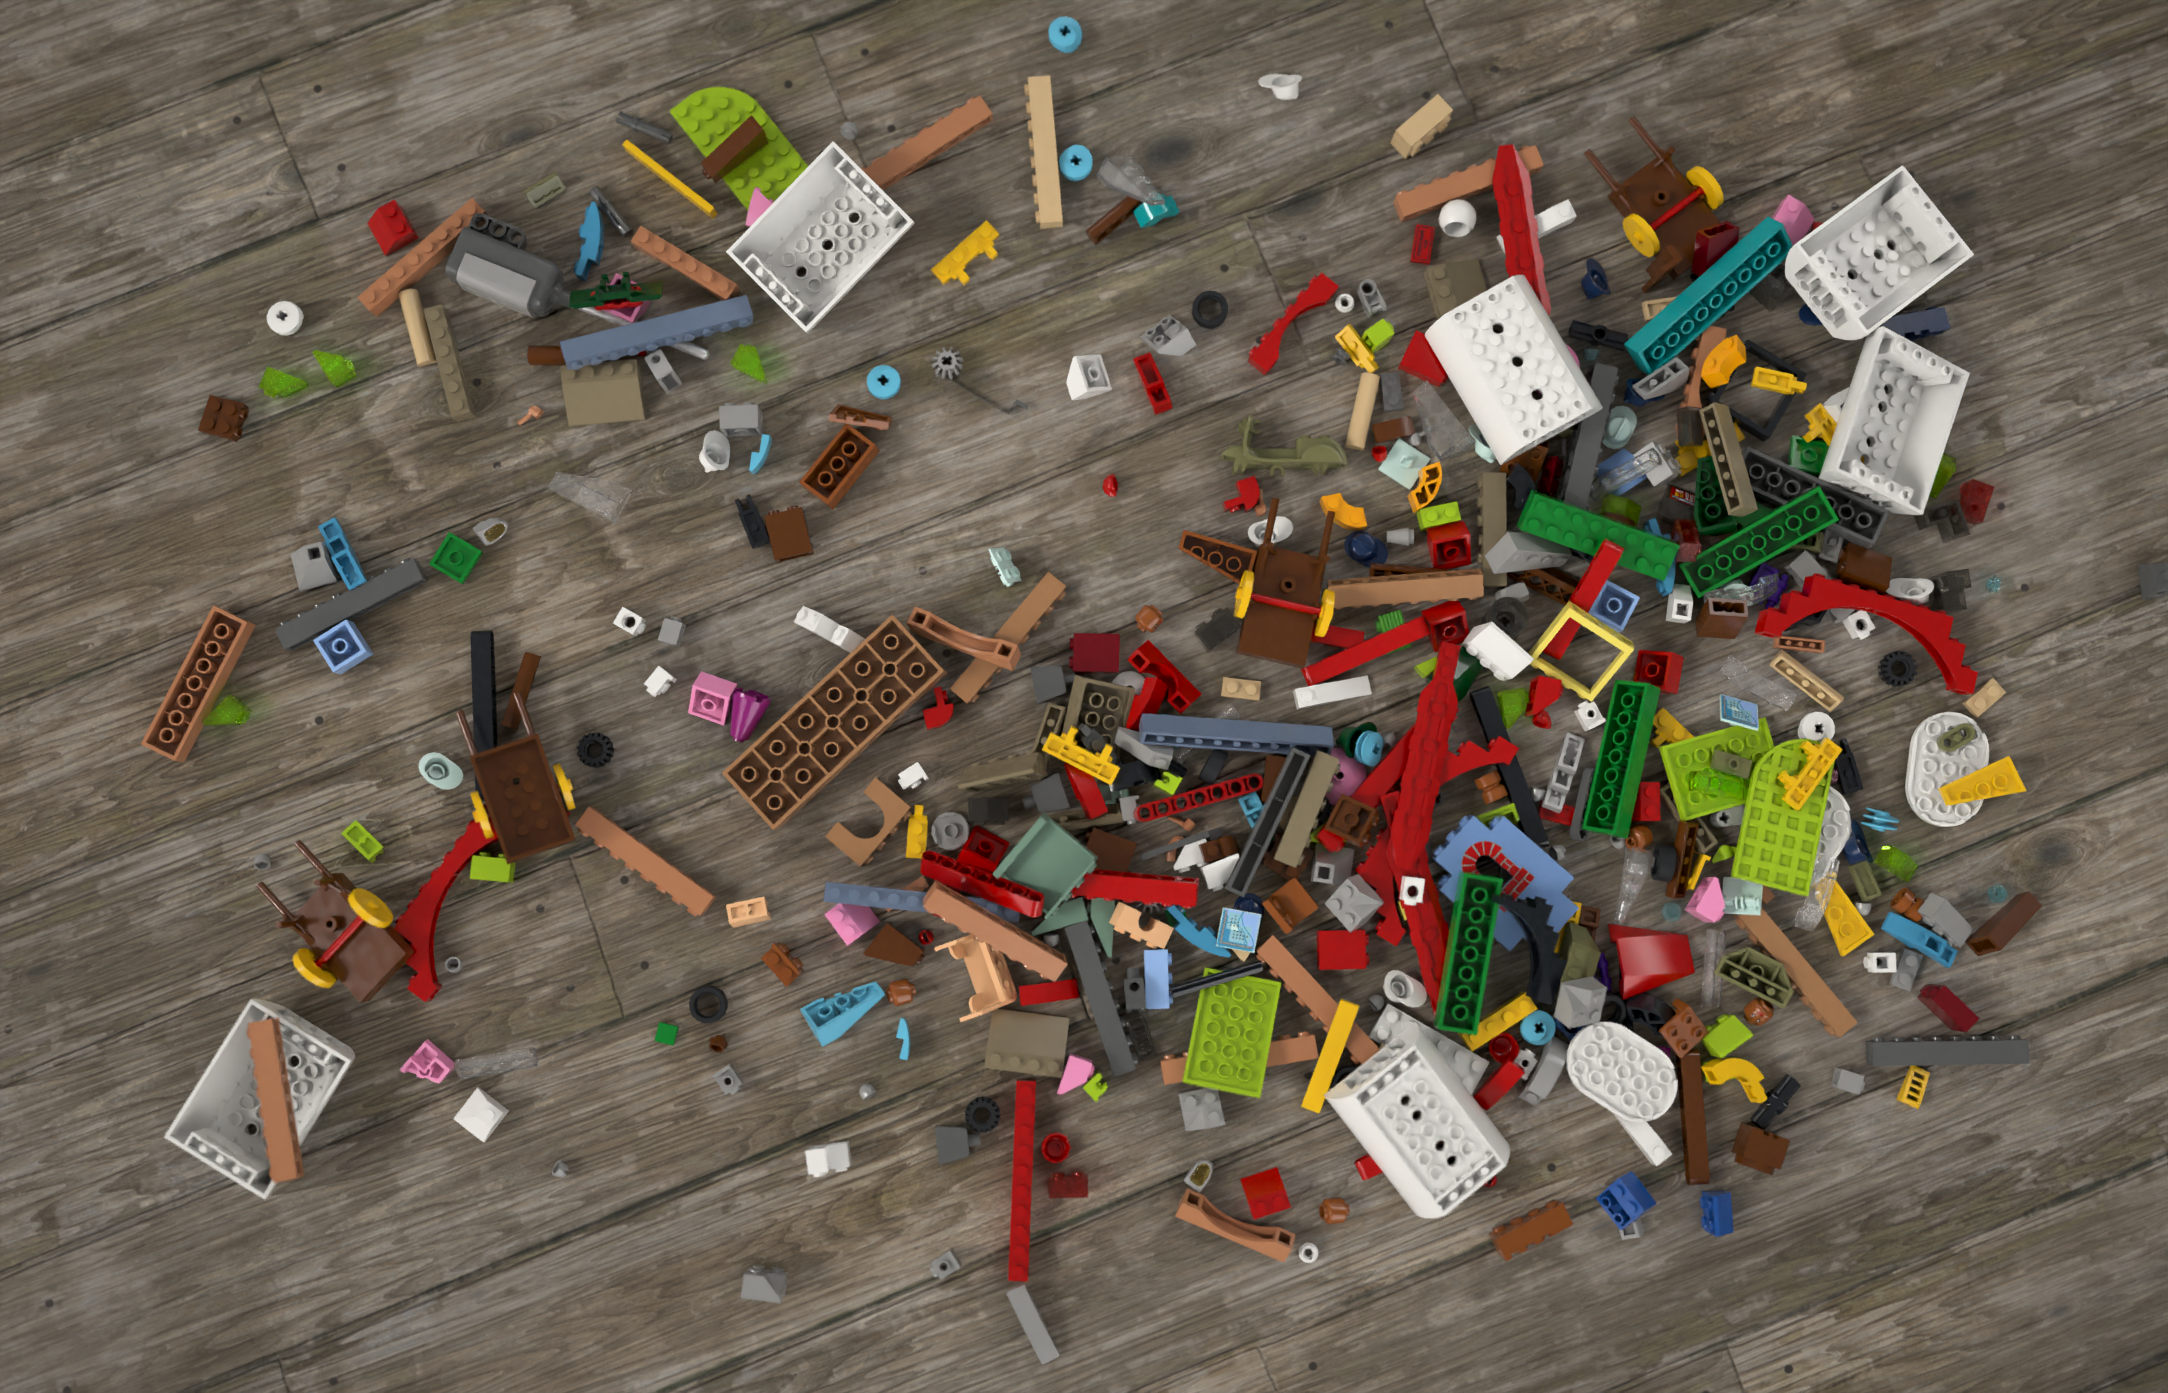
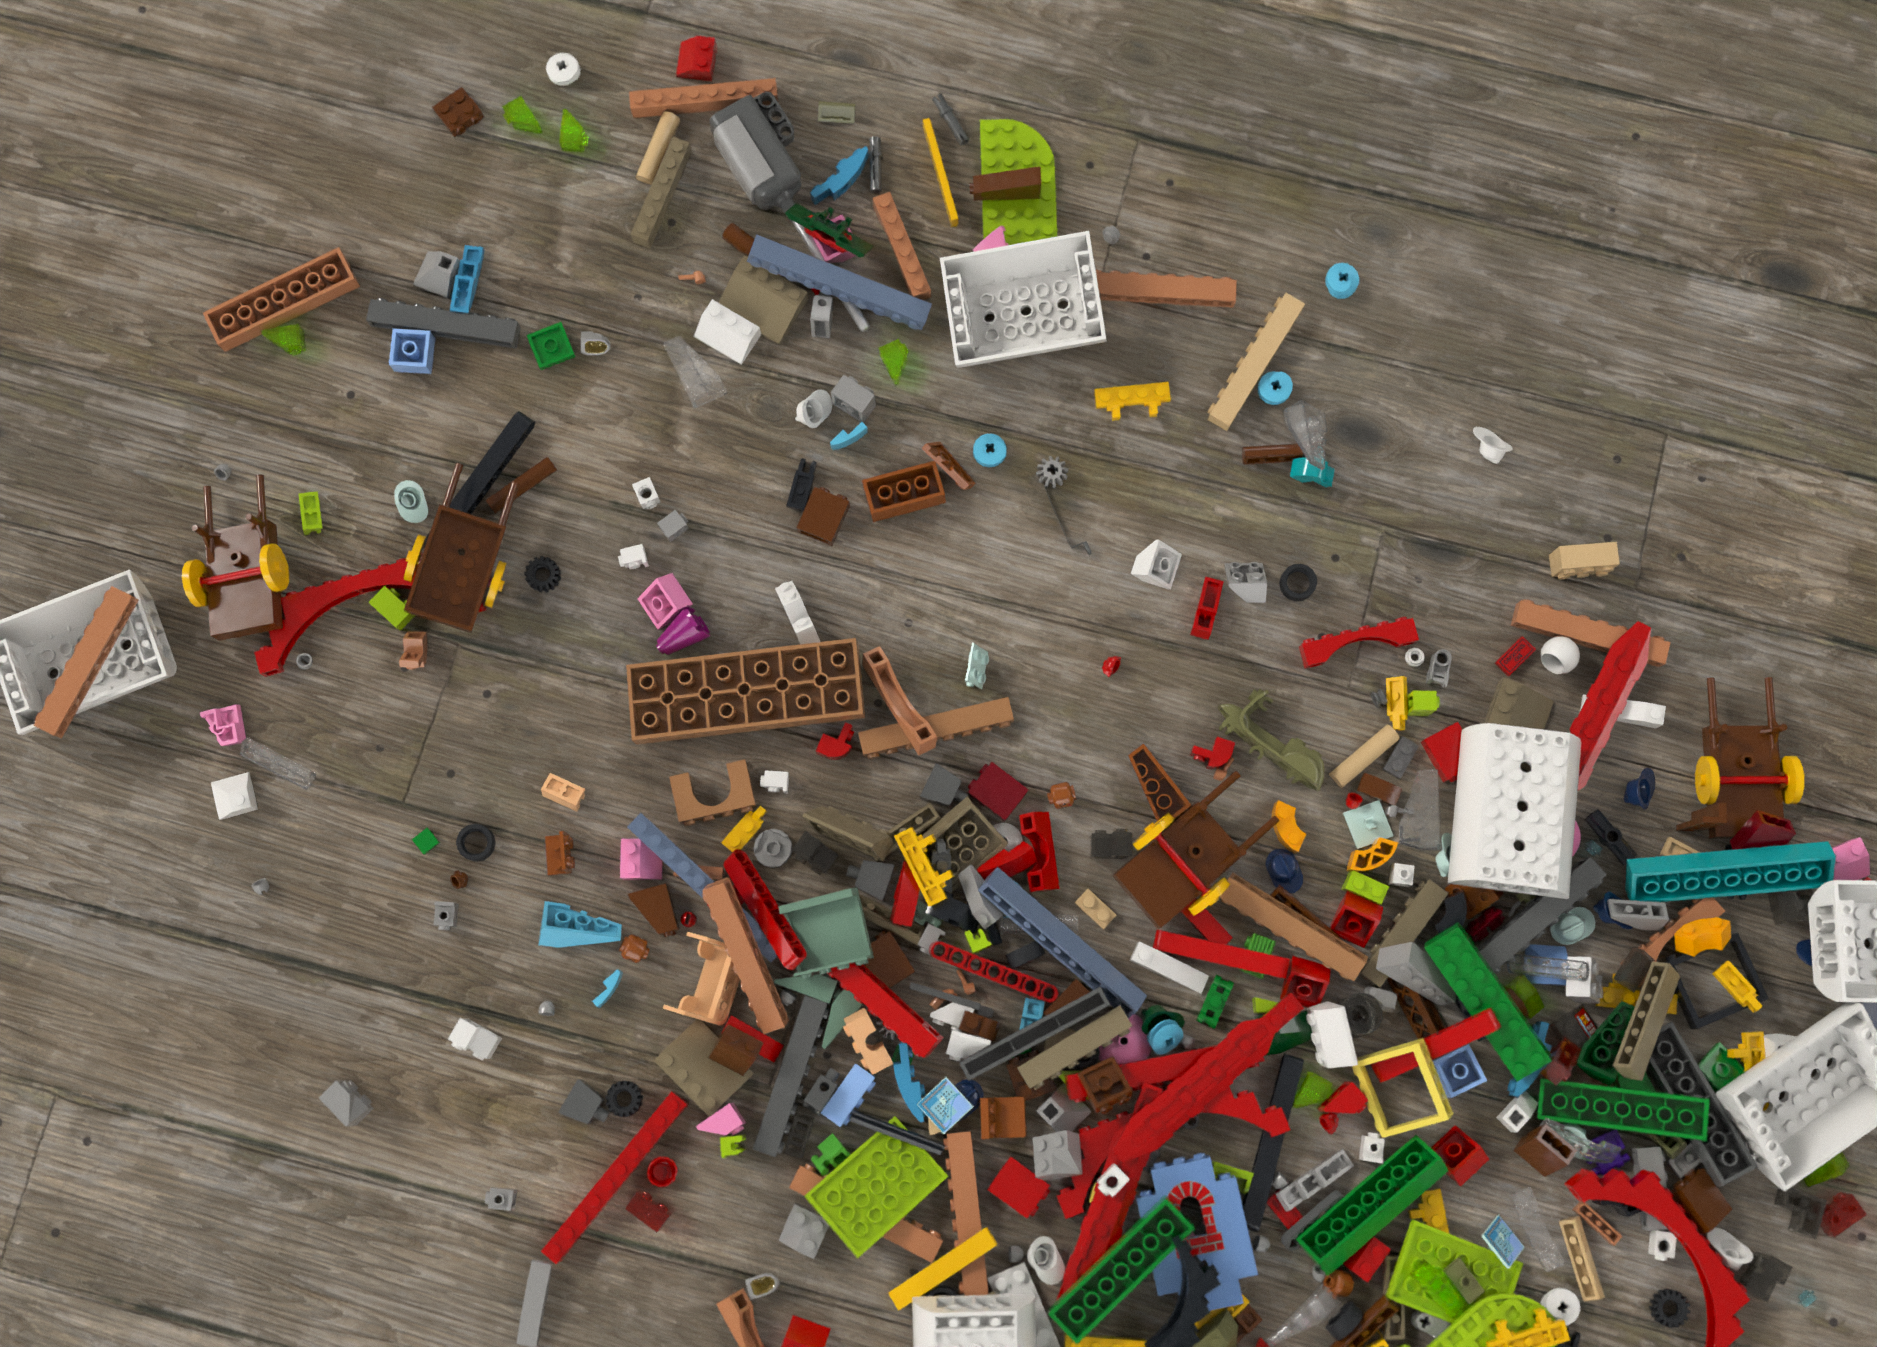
camera: 40 degrees right, 5 degrees down
nougat brick [575,806,717,916] -> none
red slope [957,825,1010,873] -> none
white piece [1248,516,1293,547] -> none
light grey cone [1387,527,1414,546] -> none
dark orange wheel [1474,770,1508,805] -> none
none -> nougat brick [399,631,428,670]
none -> white slope [694,299,761,365]
none -> reddish brown brick [708,1024,763,1076]
none -> bright green brick [811,1133,851,1176]
none -> green plate [1196,974,1234,1029]
none -> white brick [1388,863,1414,887]

